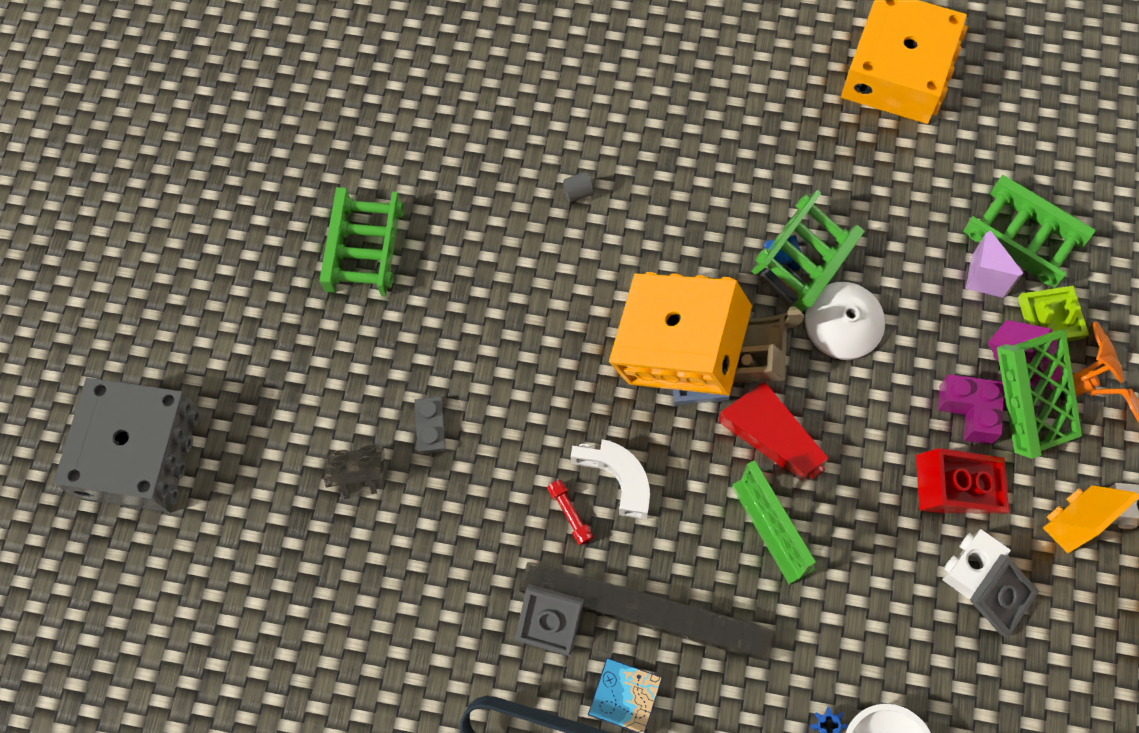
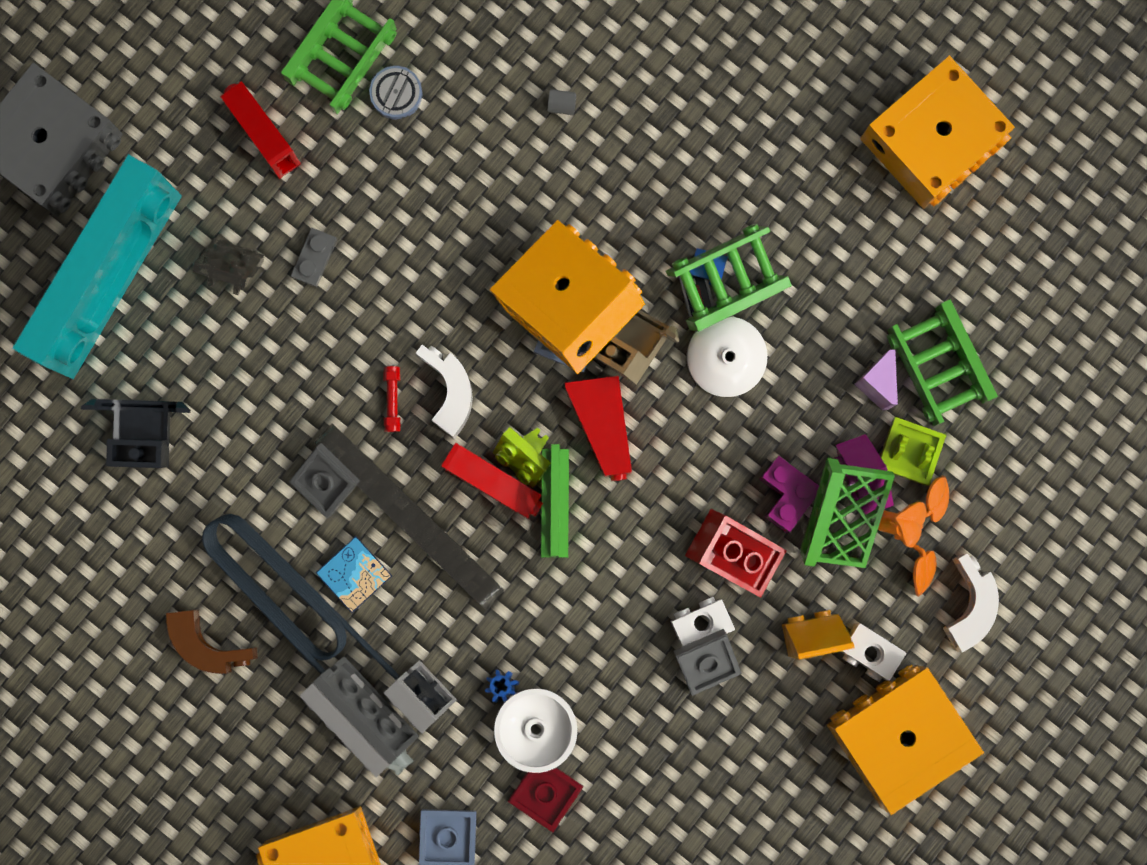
camera: 20 degrees right, 15 degrees up
none -> teal piece [12,154,182,379]
none -> black piece [81,399,191,468]
none -> red slope [220,81,301,179]
none -> tile [369,66,423,120]
none -> red slope [442,442,543,519]
none -> lime plate [492,427,551,488]

